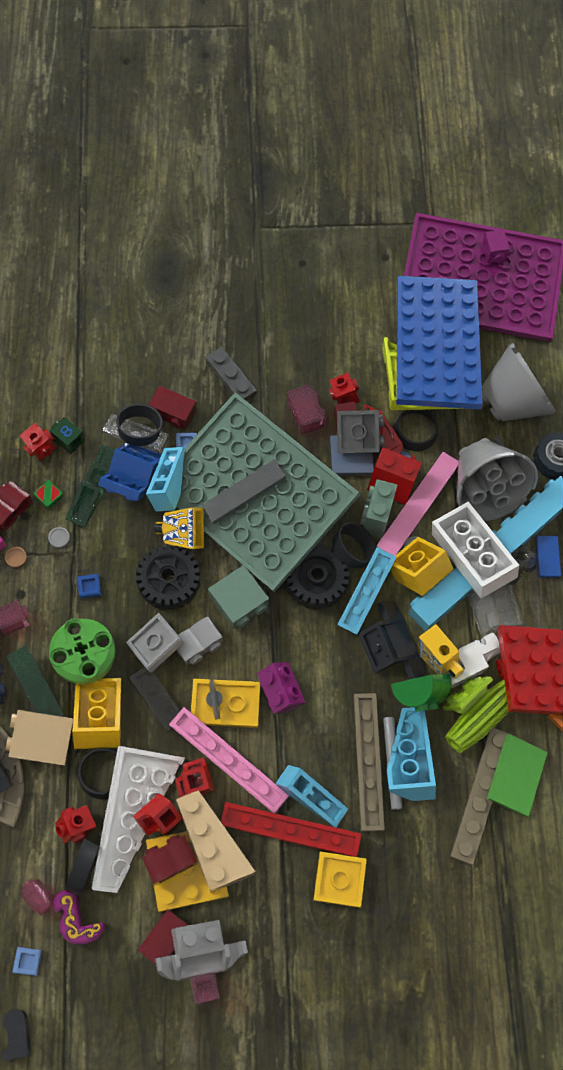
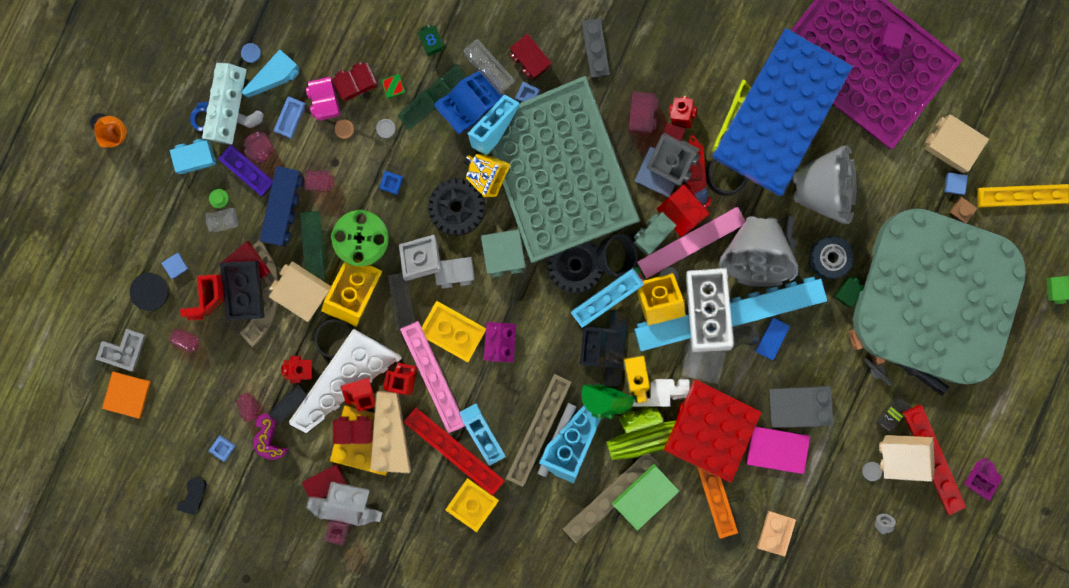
camera: 30 degrees right, 20 degrees up
red brick [19,423,56,461] -> none
black tyre [116,404,163,446] -> none
dark grey tile [202,459,286,524] -> none
dark grey piece [206,678,223,720] -> none

